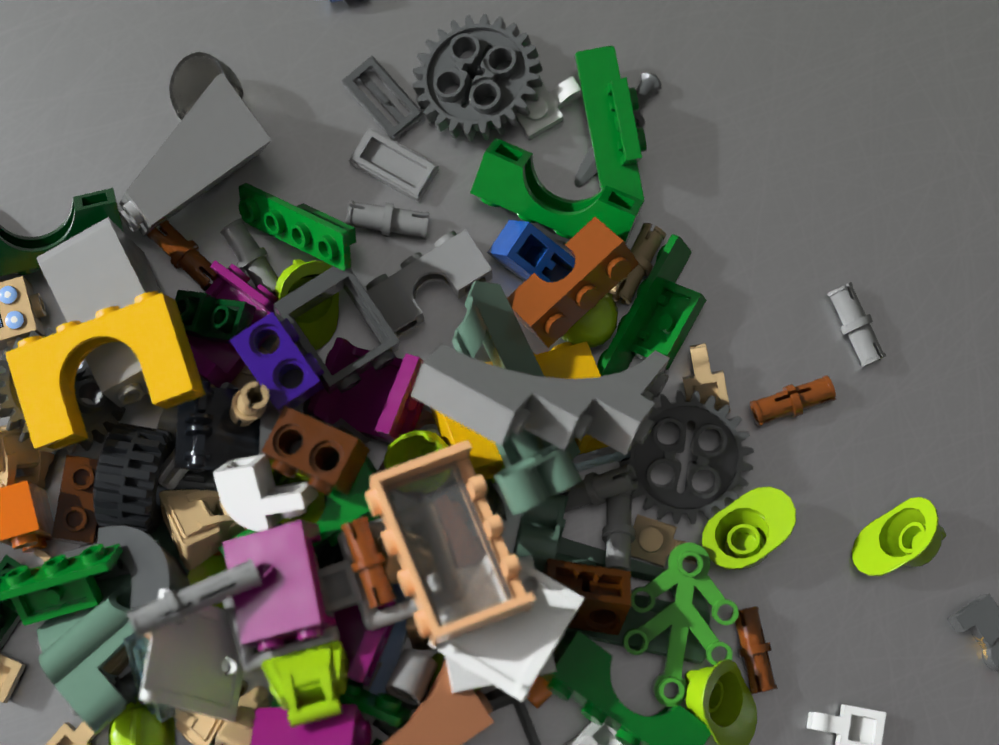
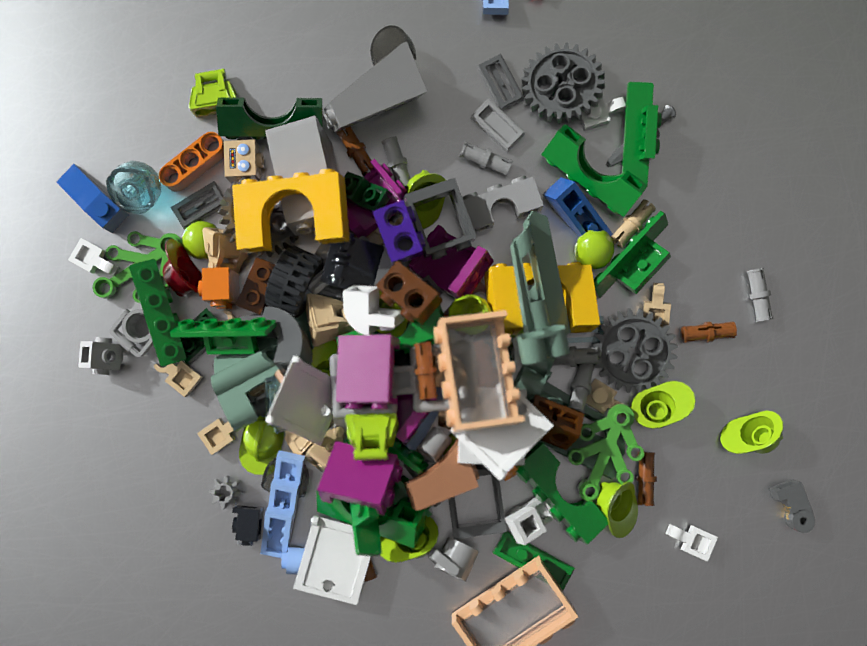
camera: 20 degrees right, 5 degrees up
light grey pin [126,558,262,639] -> none
tan pin [229,382,269,427] -> none
green bracket [238,183,356,271] -> none
light grey arch [411,344,670,455] -> none
dark orange arch [507,217,639,348] -> none

